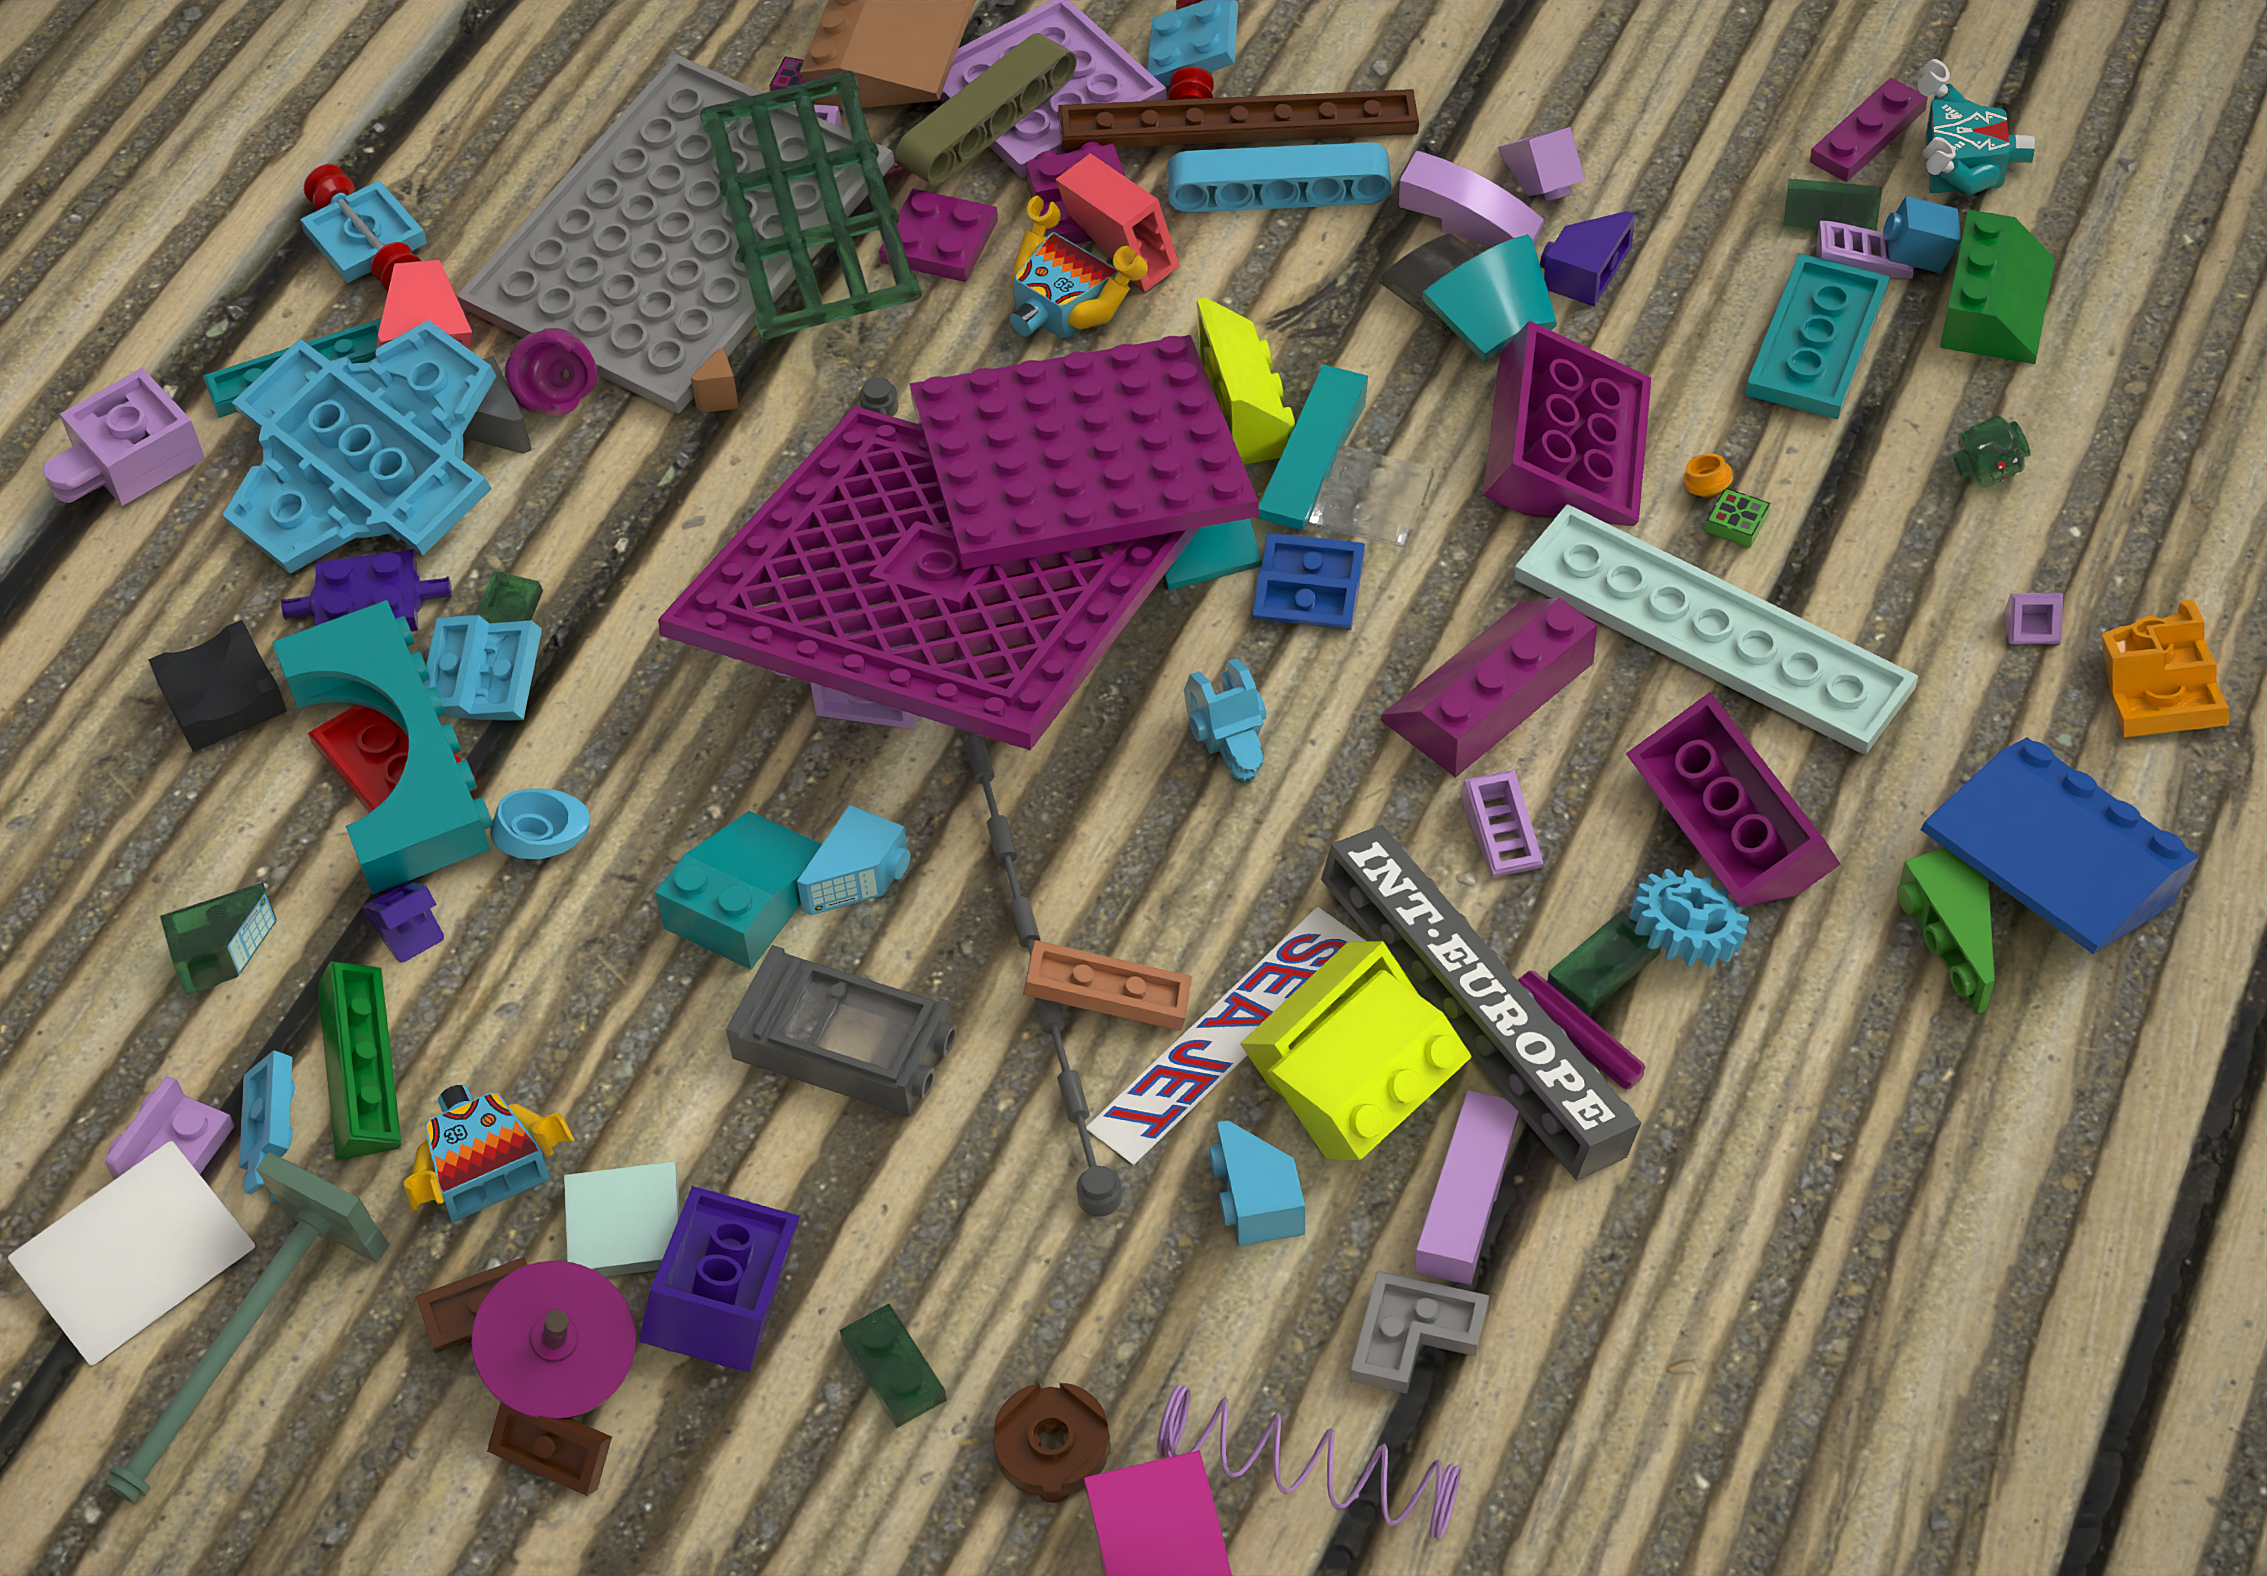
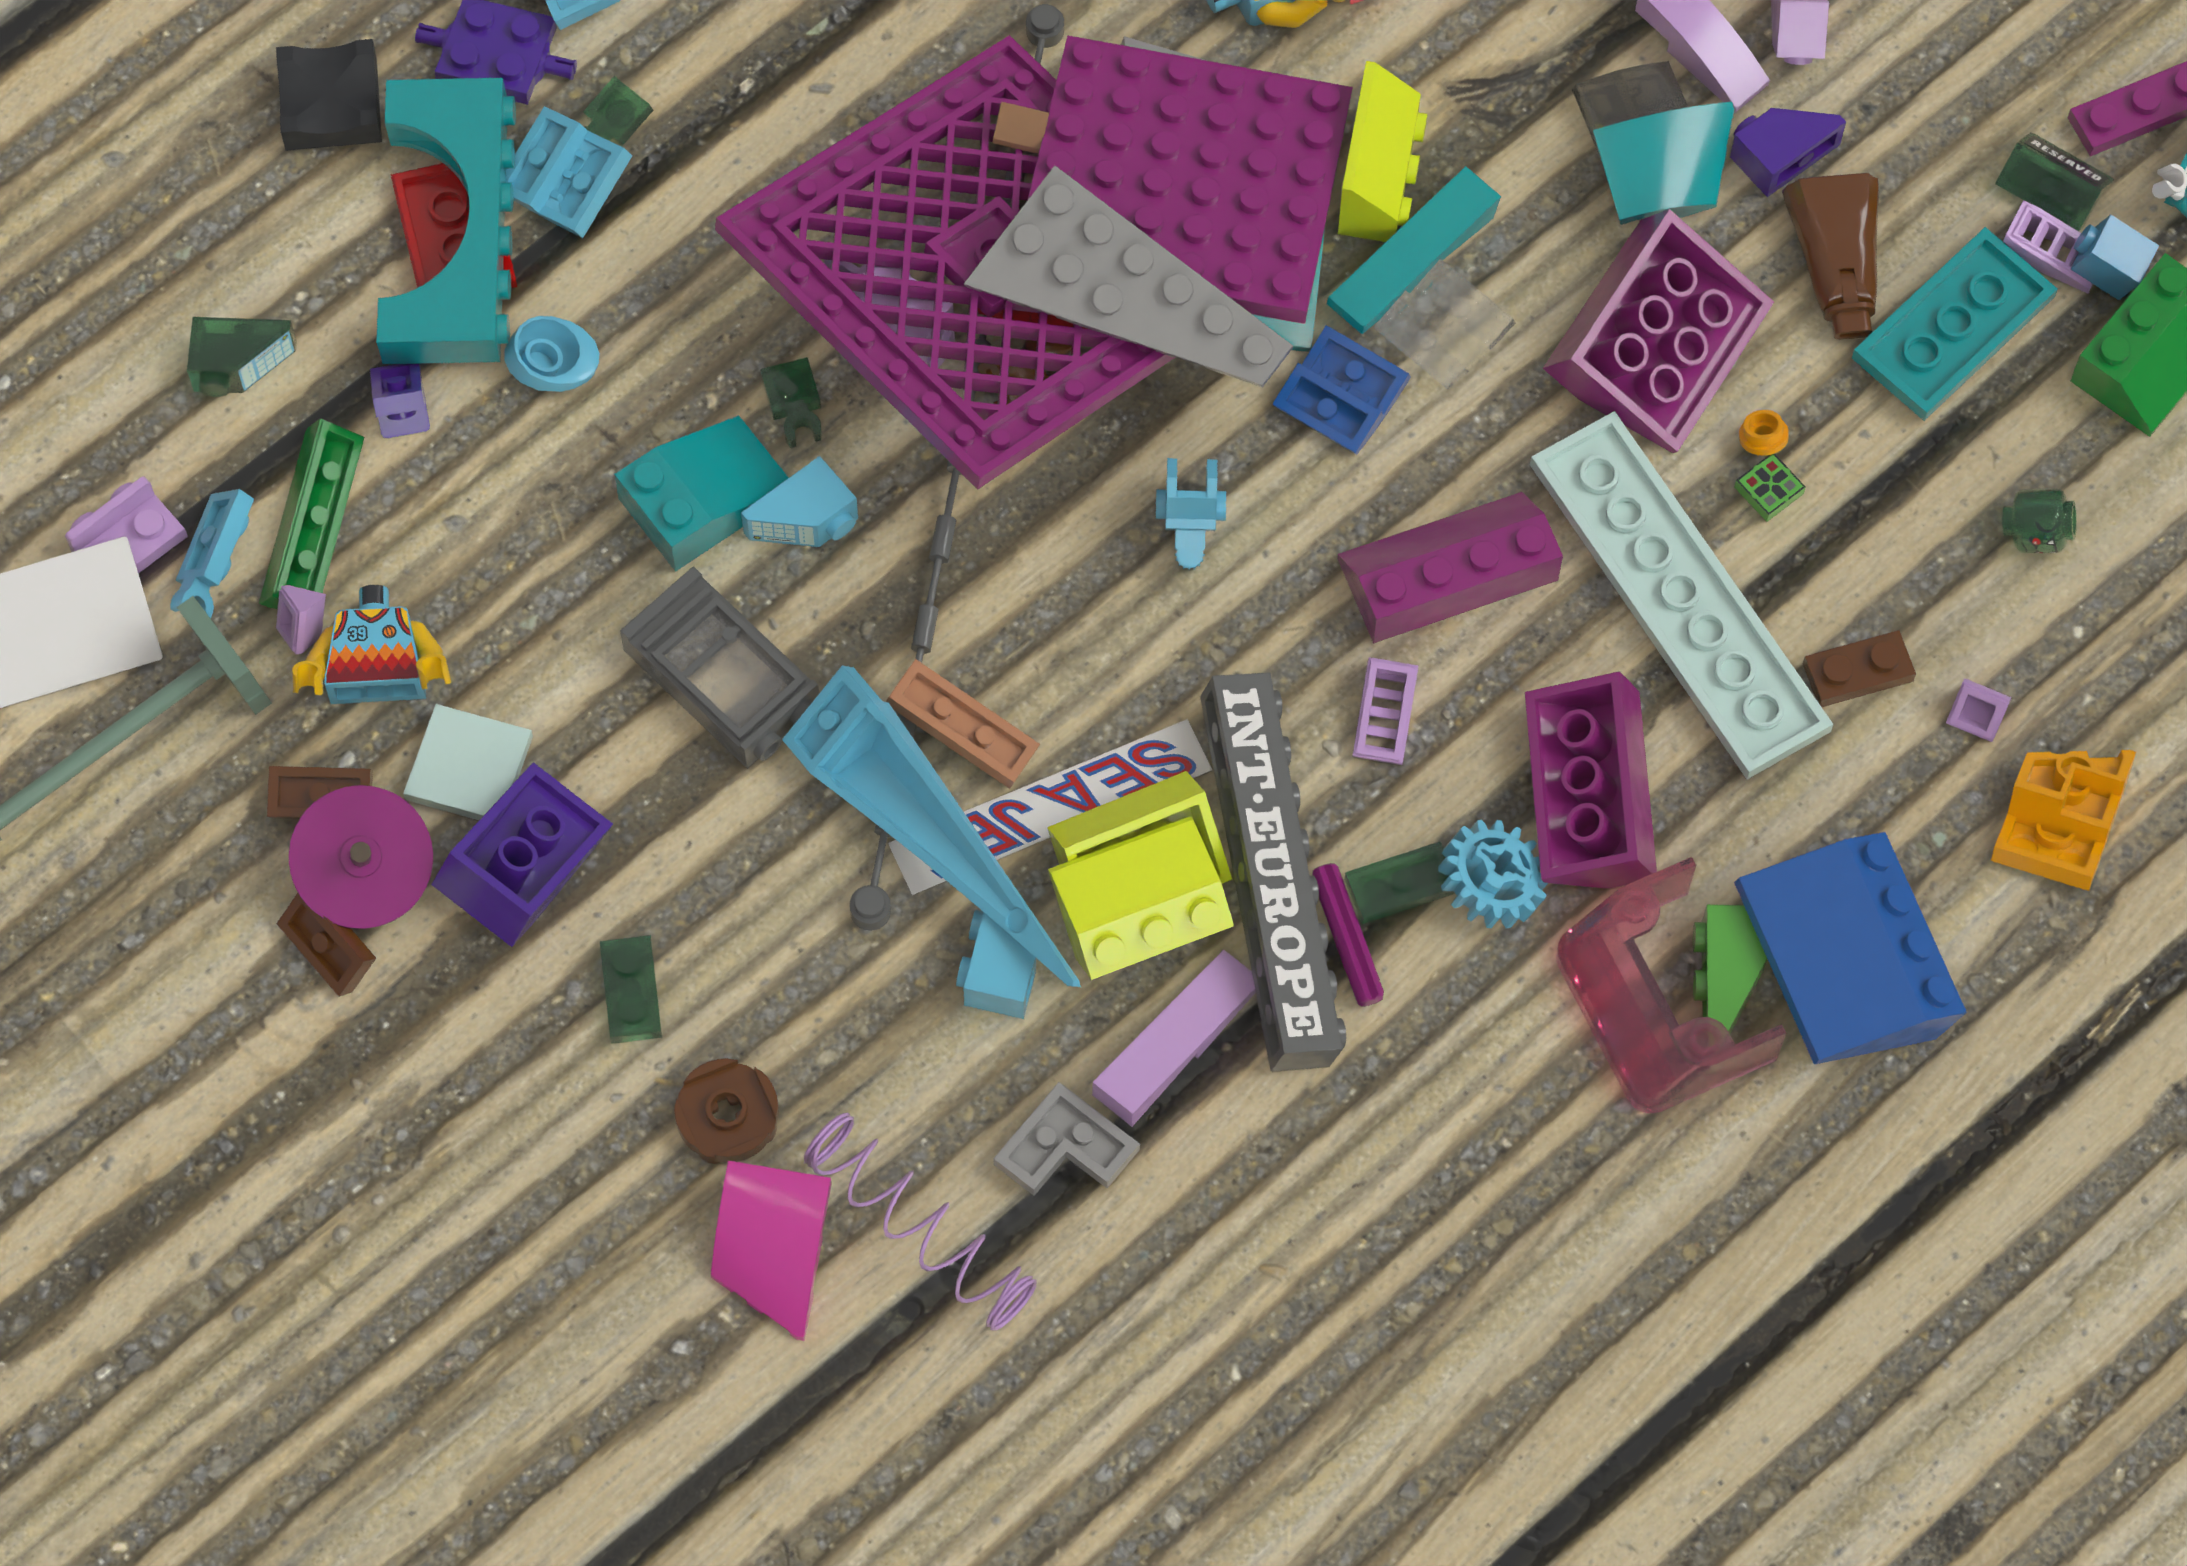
camera: 20 degrees right, 15 degrees up
none -> lavender slope [276,585,326,654]
none -> clear green plate [760,357,822,448]
none -> medium azure plate [782,665,1081,987]
none -> light grey wing [964,166,1293,388]
none -> medium nougat slope [992,102,1049,154]
none -> clear pink windscreen [1556,857,1786,1113]
none -> reddish brown piece [1782,173,1879,340]
none -> reddish brown plate [1803,630,1916,707]

